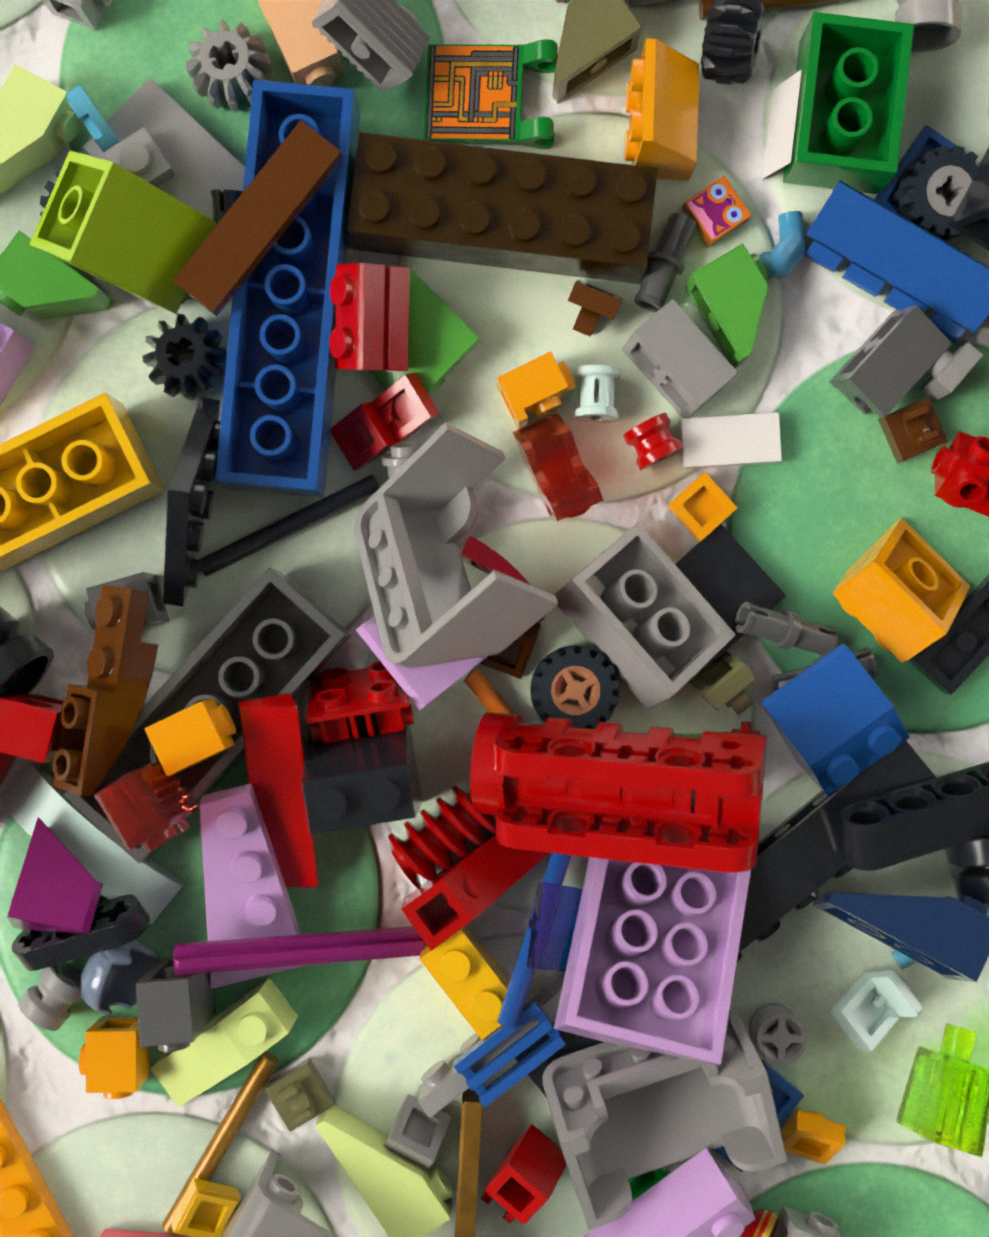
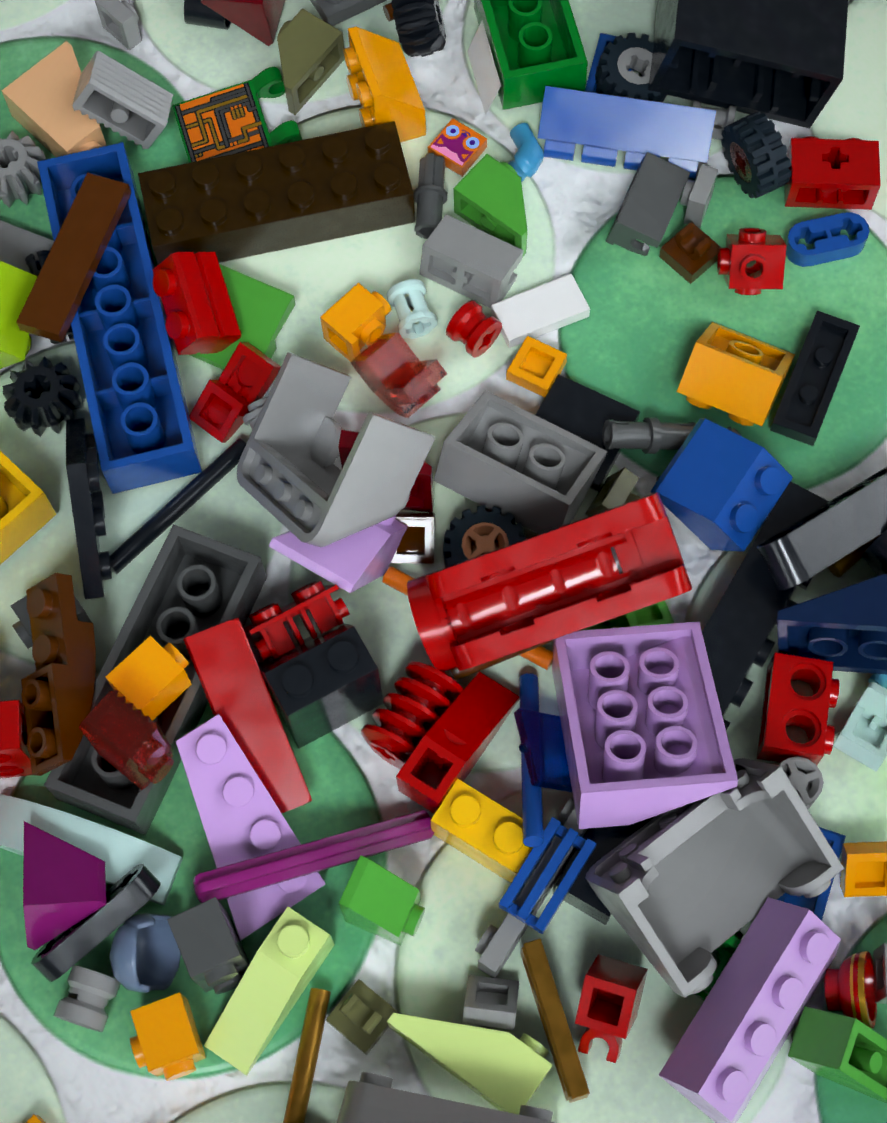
camera: 15 degrees left, 20 degrees down
reddish brown tile [568,280,623,337] -> none
none -> bright green slope [338,855,425,946]
none -> red brick [756,652,840,765]

